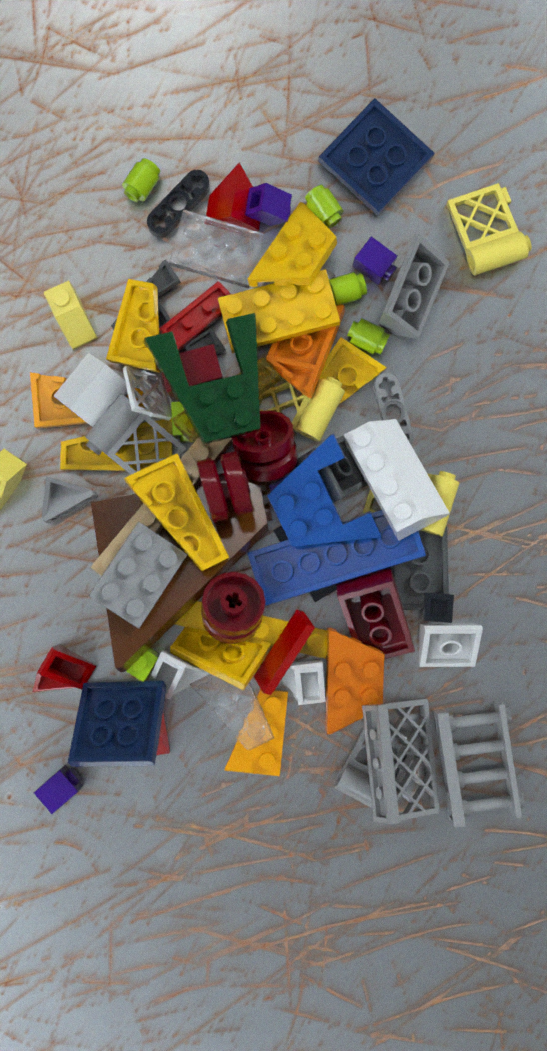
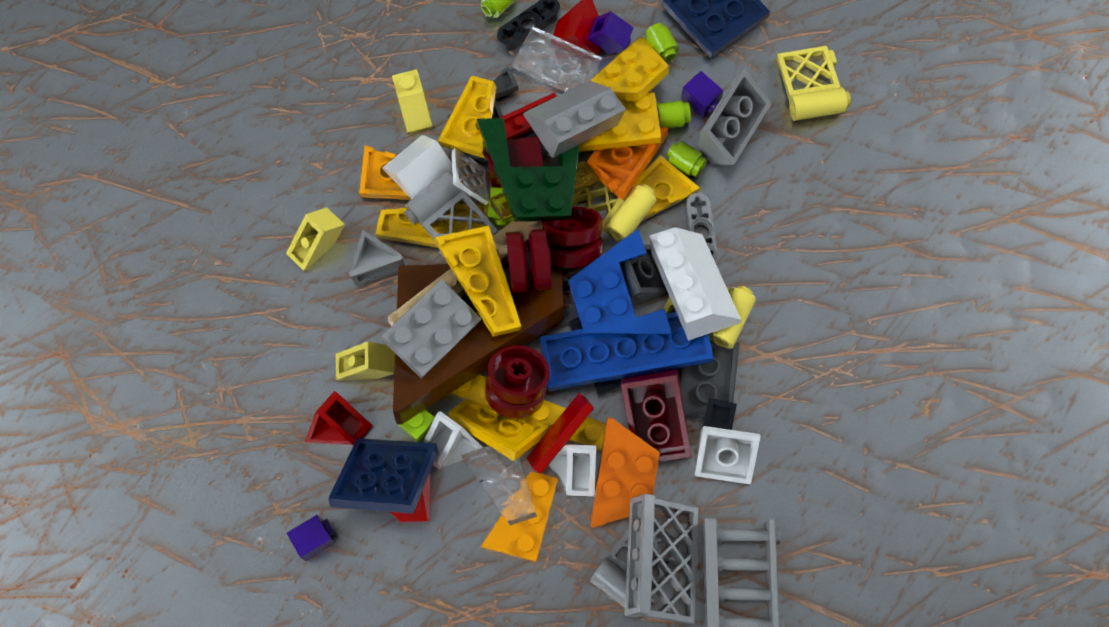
camera: 15 degrees right, 15 degrees down
none -> light yellow slope [336,341,395,381]
none -> light grey slope [523,81,626,158]

